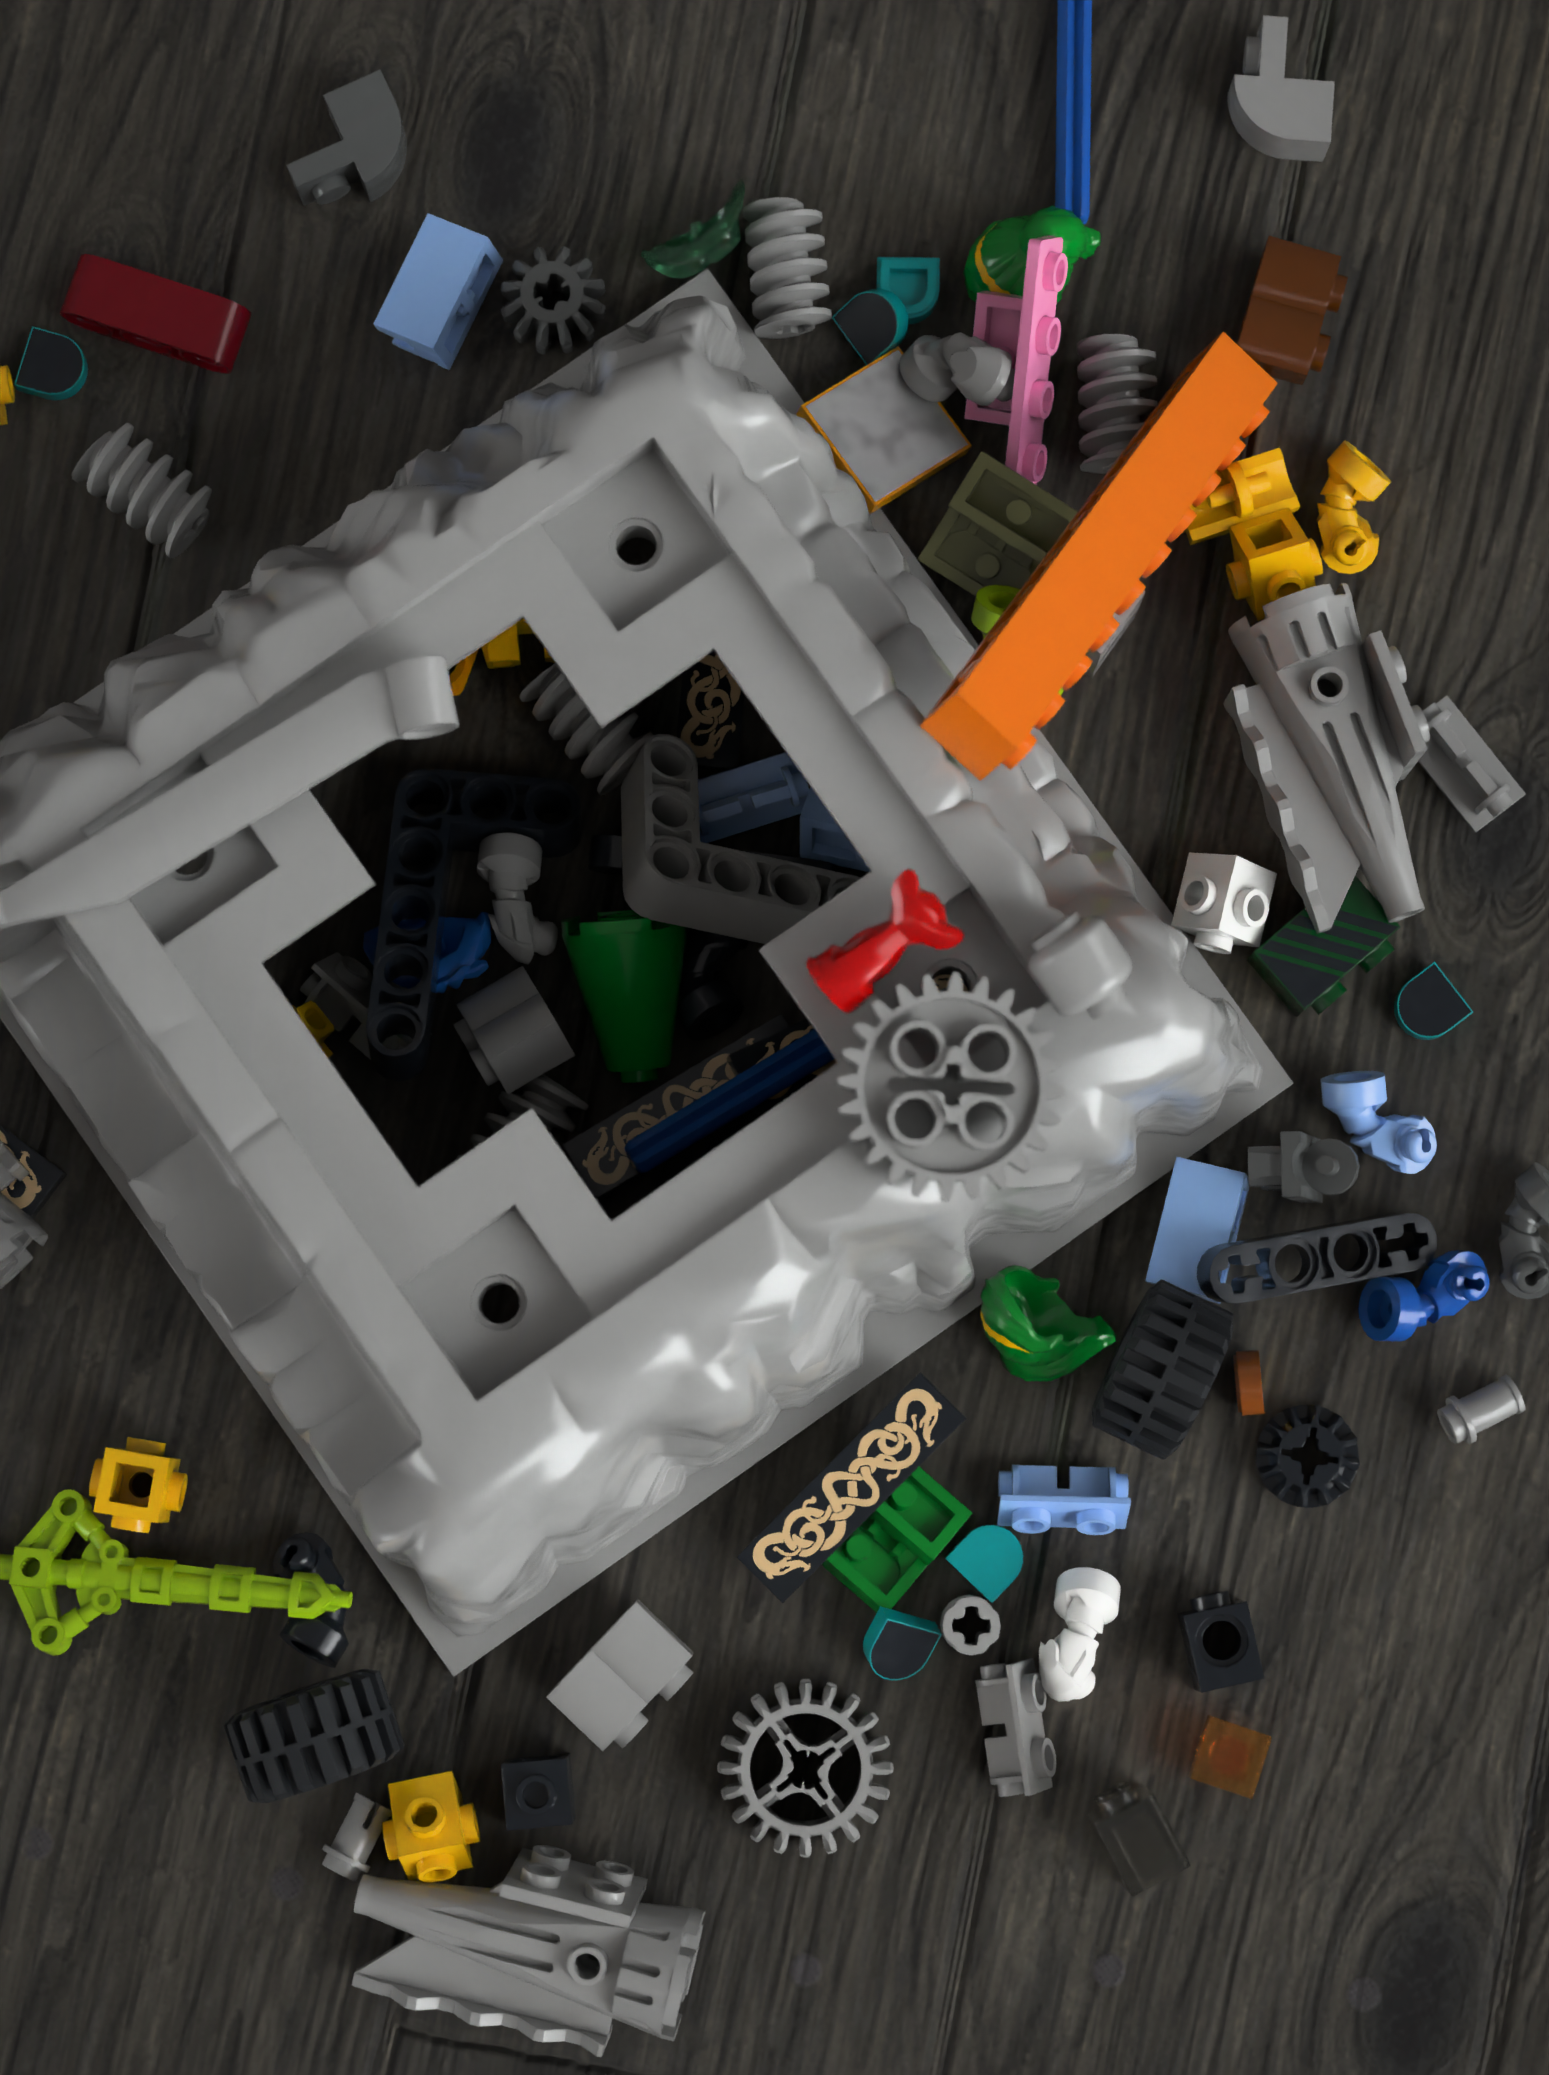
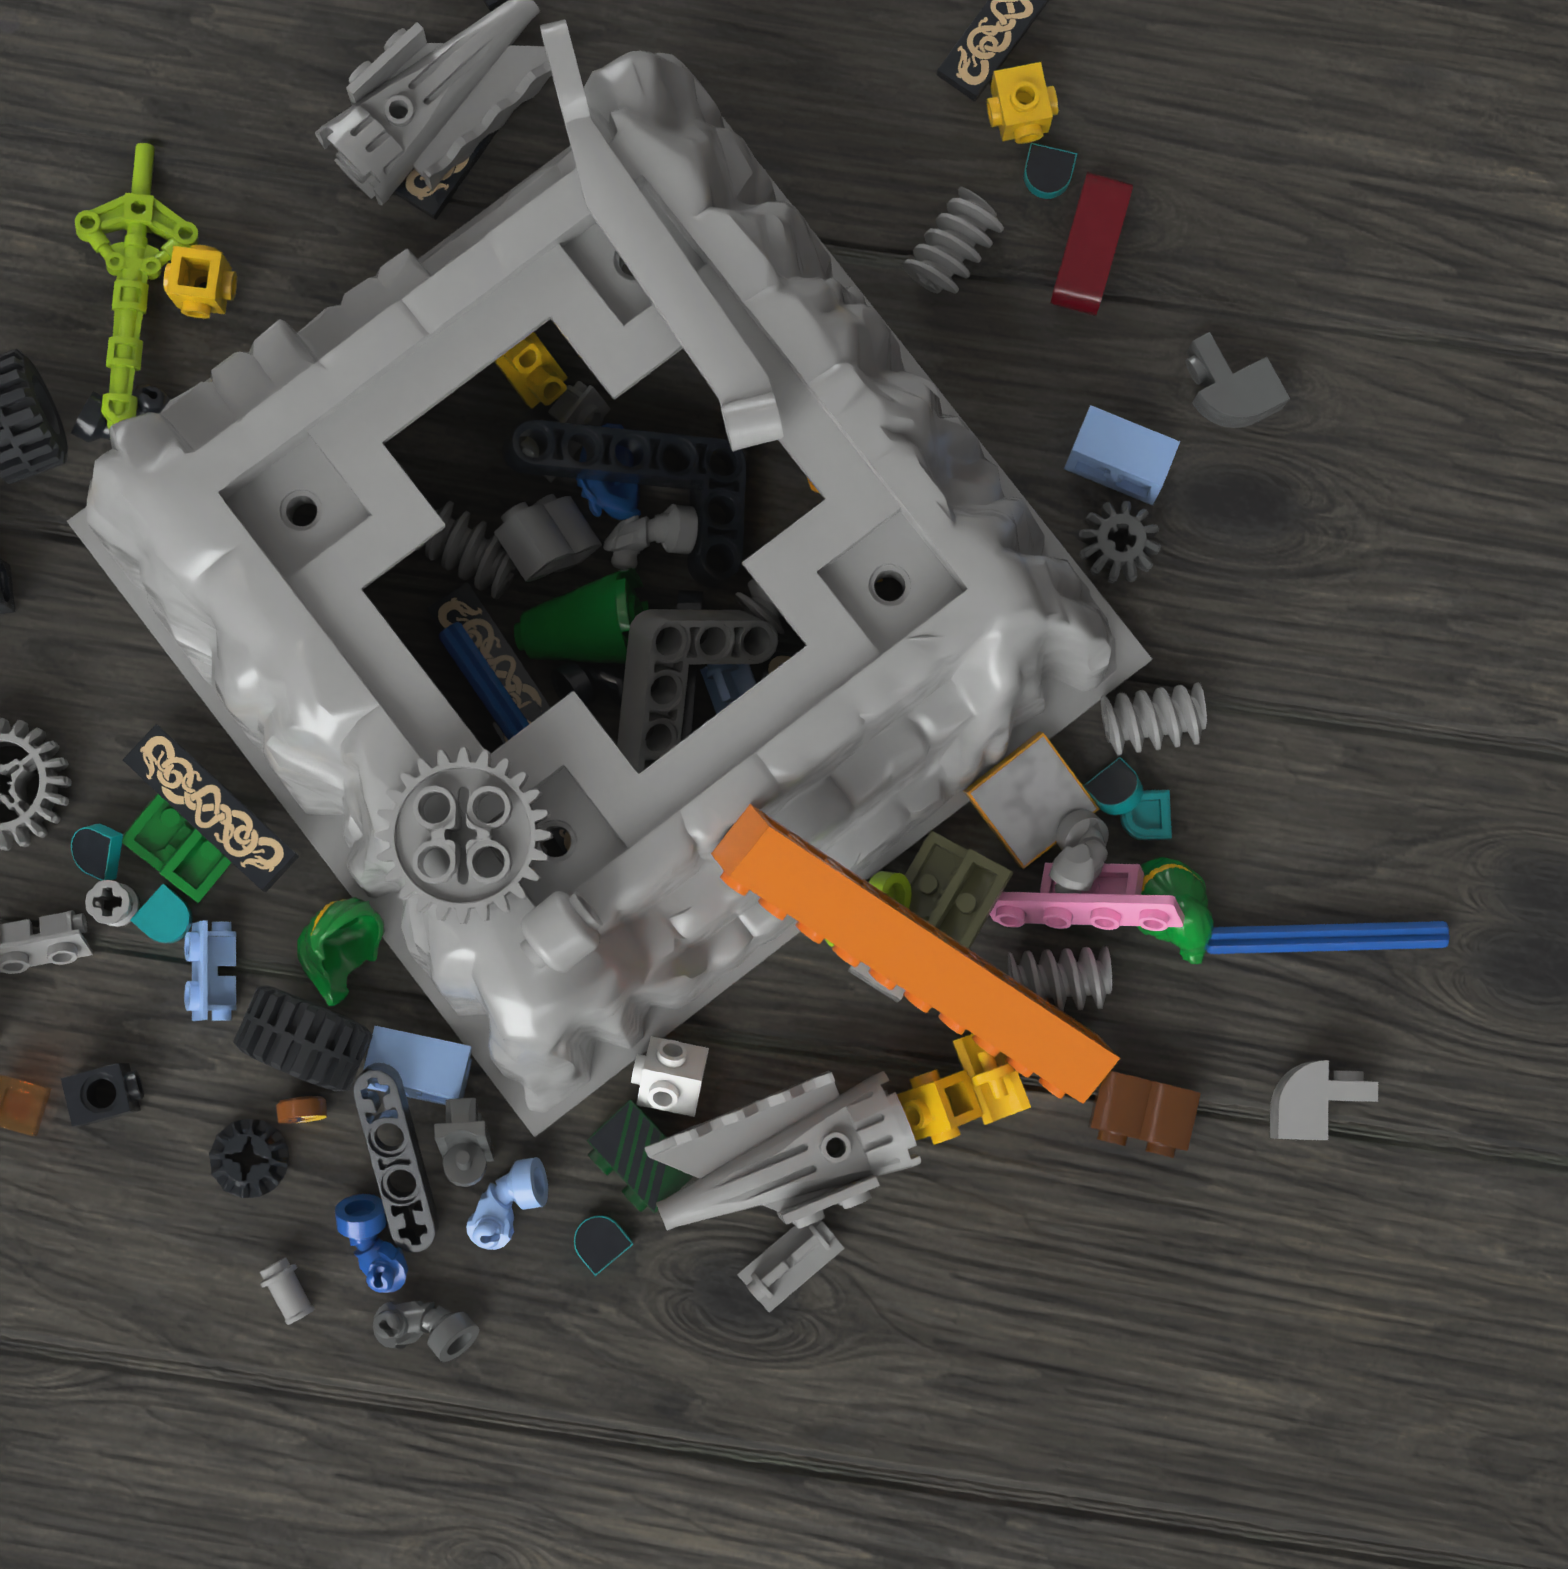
camera: 85 degrees right, 0 degrees up
light grey brick [546,1599,694,1751] -> none
clear green hat [640,178,745,278] -> none
red animal [805,869,964,1014] -> none
white arm [1039,1567,1121,1701] -> none
yellow arm [1316,440,1391,574] -> none

